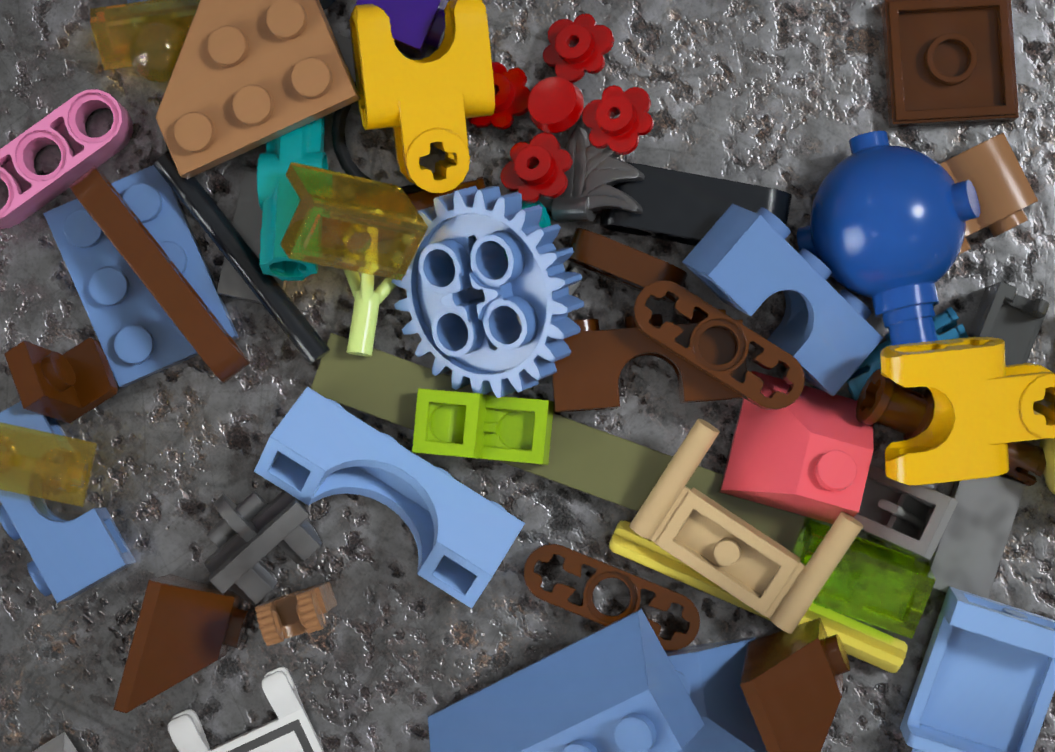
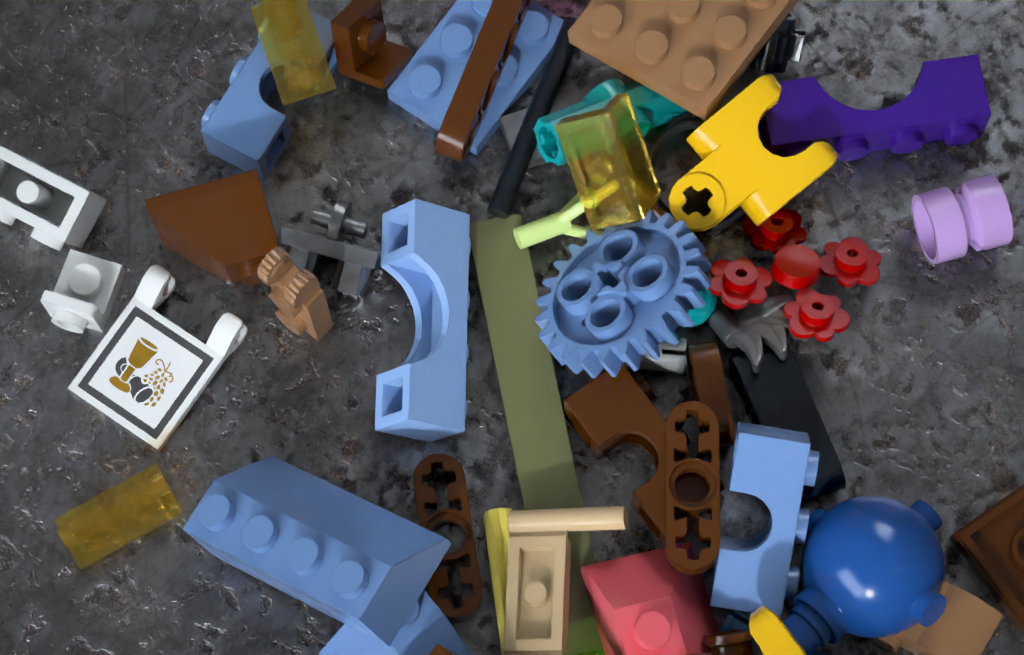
camera: 65 degrees right, 15 degrees down
lime slope [412,388,554,465] -> none

